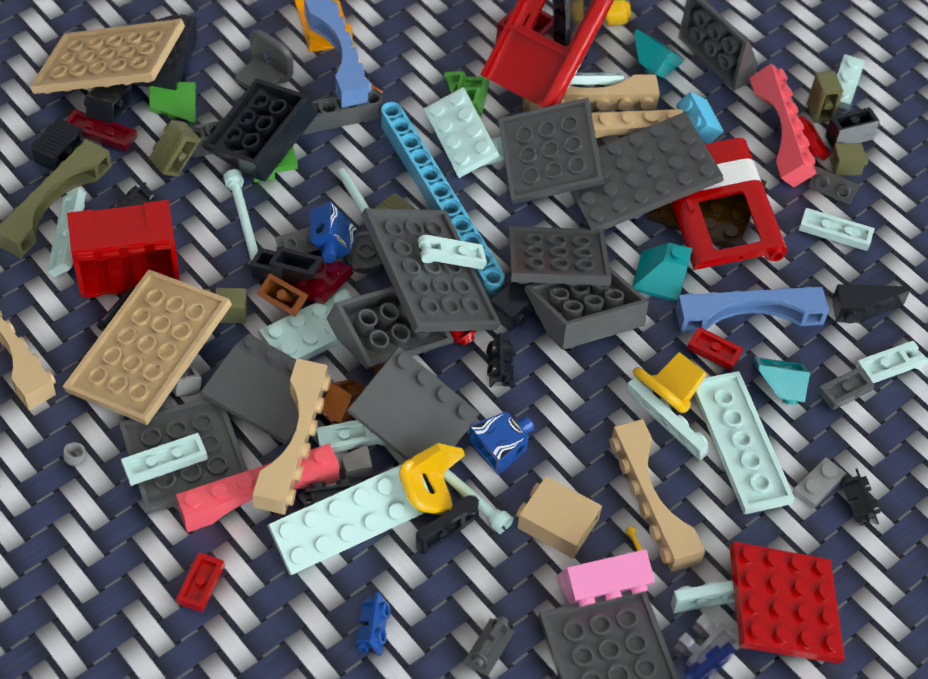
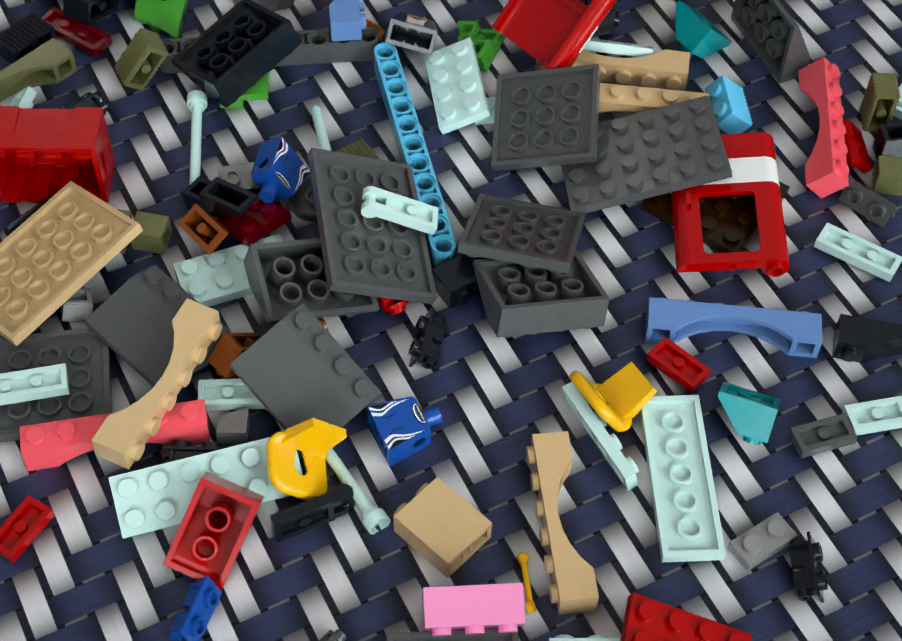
camera: 15 degrees right, 0 degrees up
teal slope [632,243,692,302] -> none
none -> red slope [163,471,264,590]
none -> black torso [385,12,438,55]

